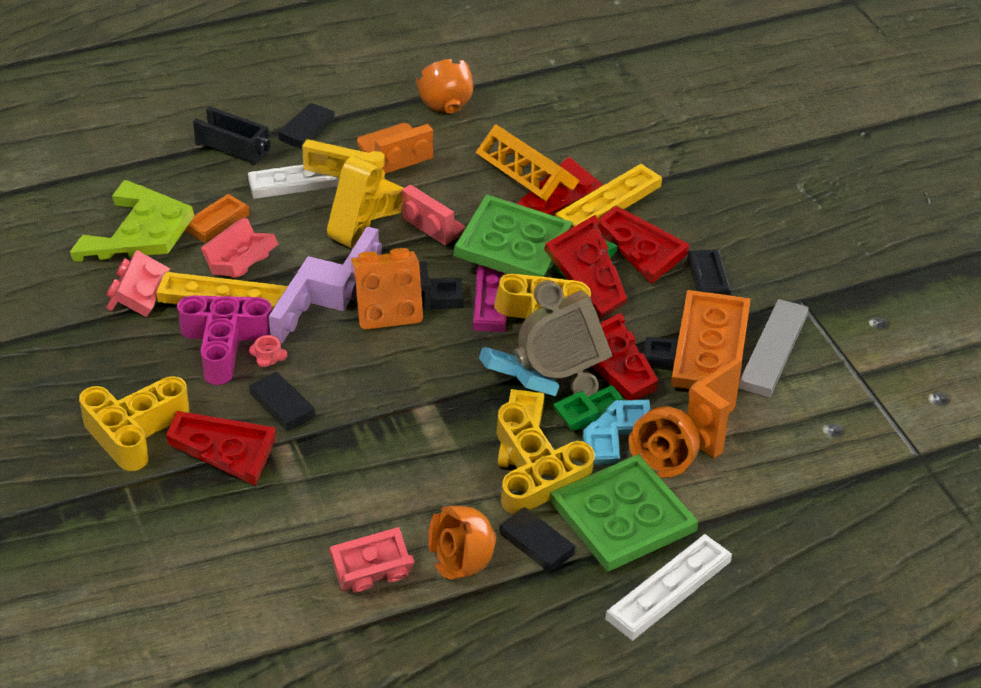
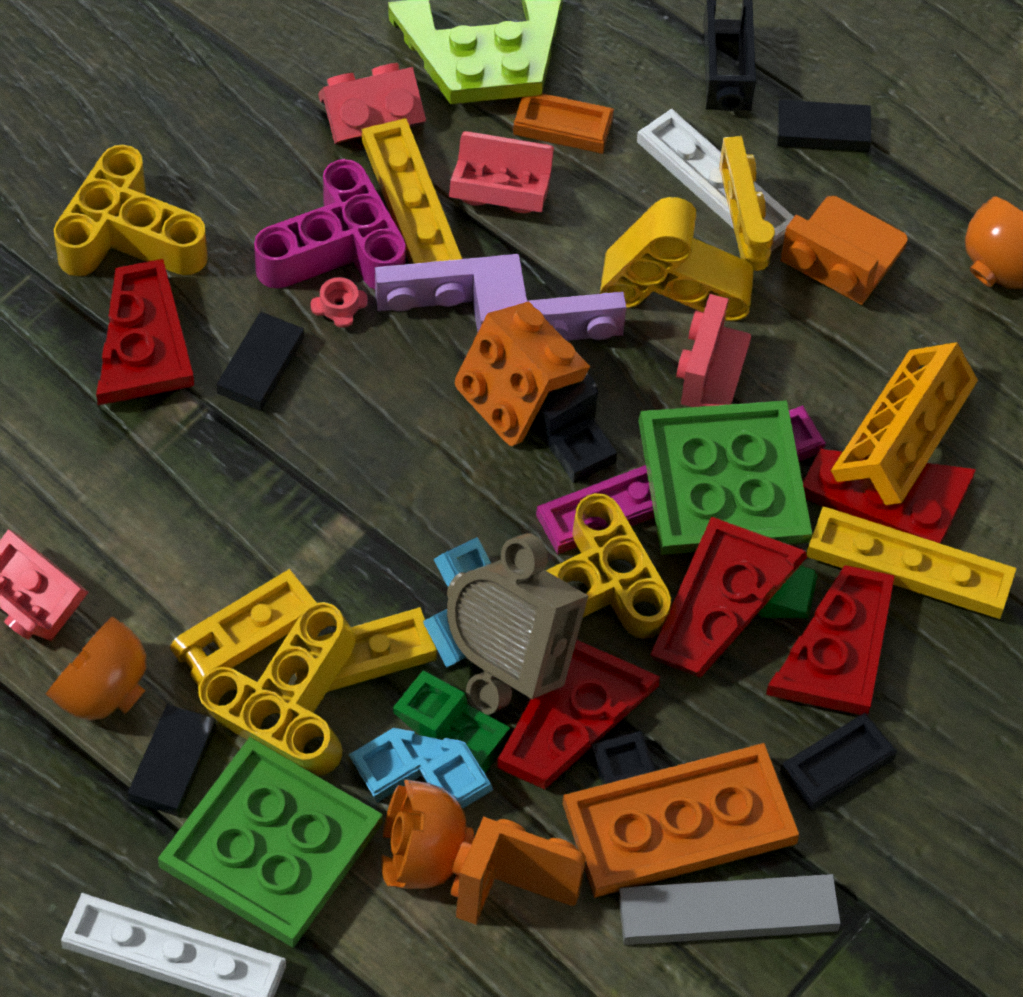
camera: 60 degrees right, 15 degrees up
none -> yellow plate [170,569,317,687]

